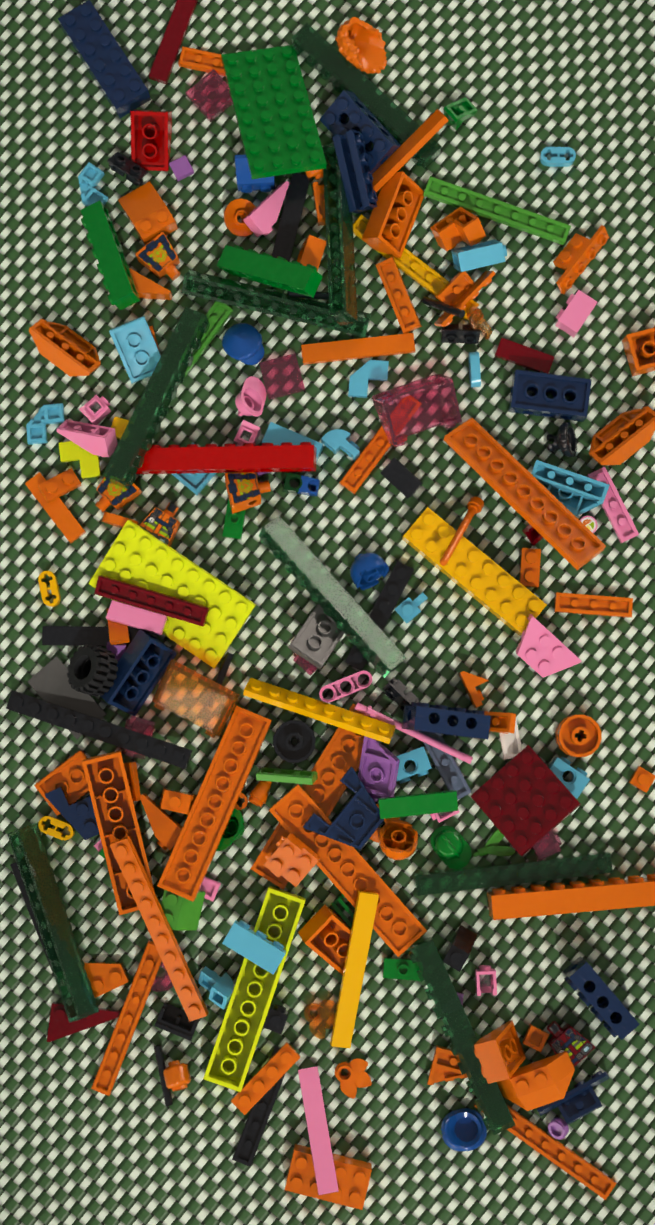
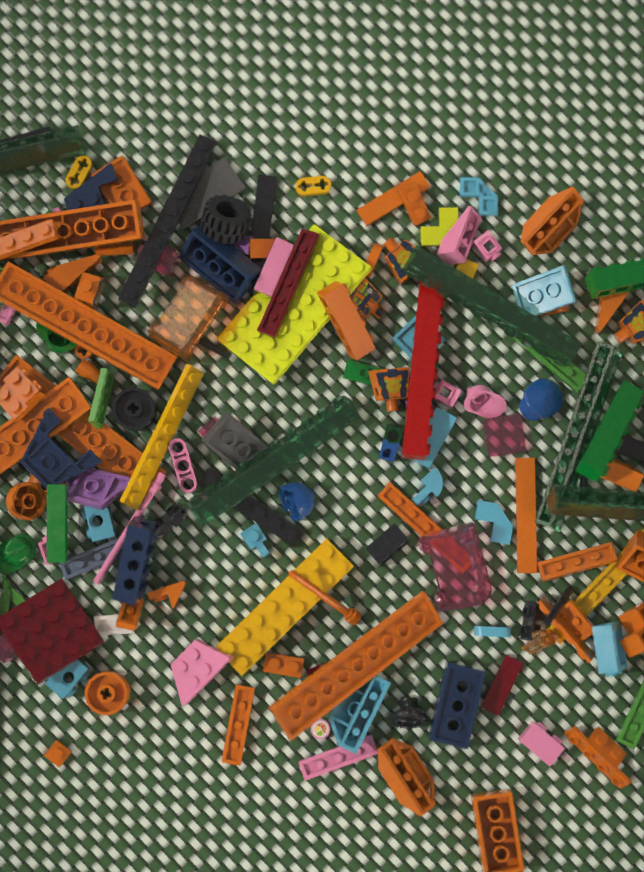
camera: 90 degrees right, 0 degrees up
none -> orange brick [317,281,376,360]

